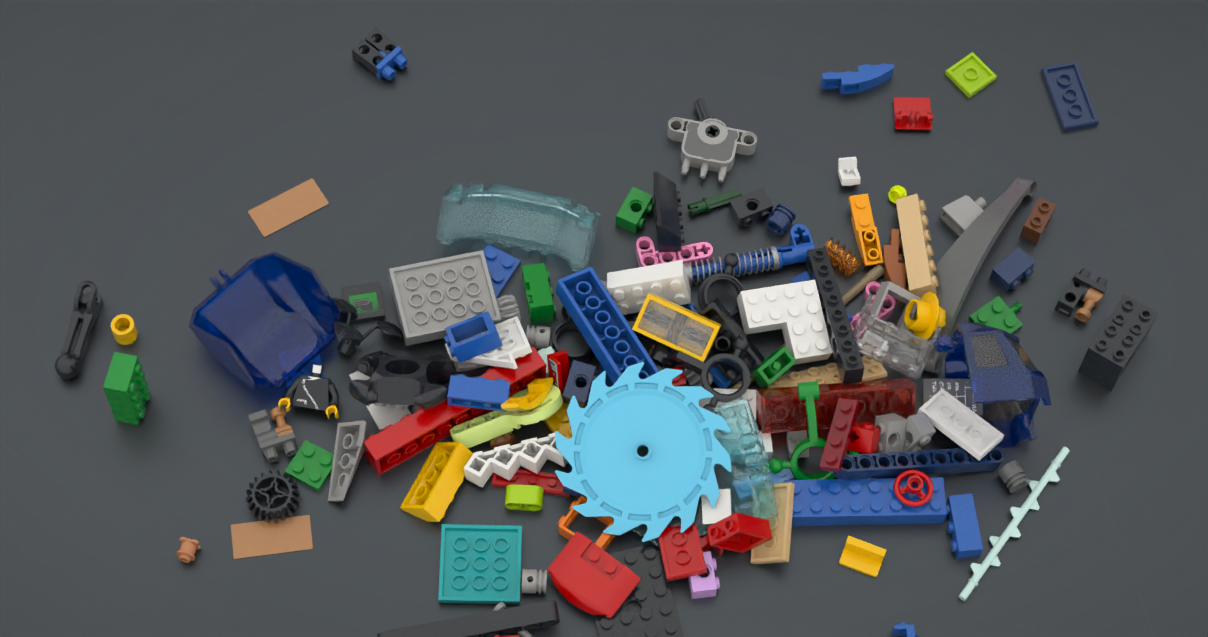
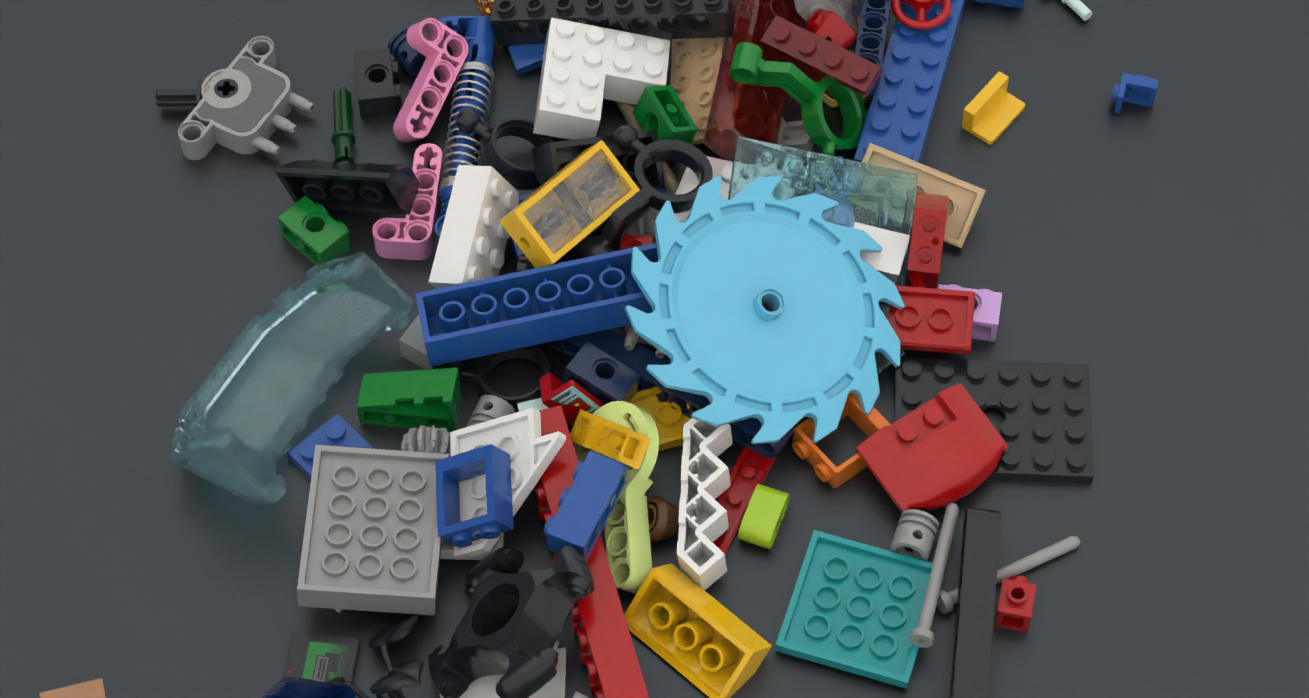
camera: 70 degrees left, 5 degrees down
none -> bright pink beam [393,18,469,143]
none -> light grey bar [909,503,959,648]

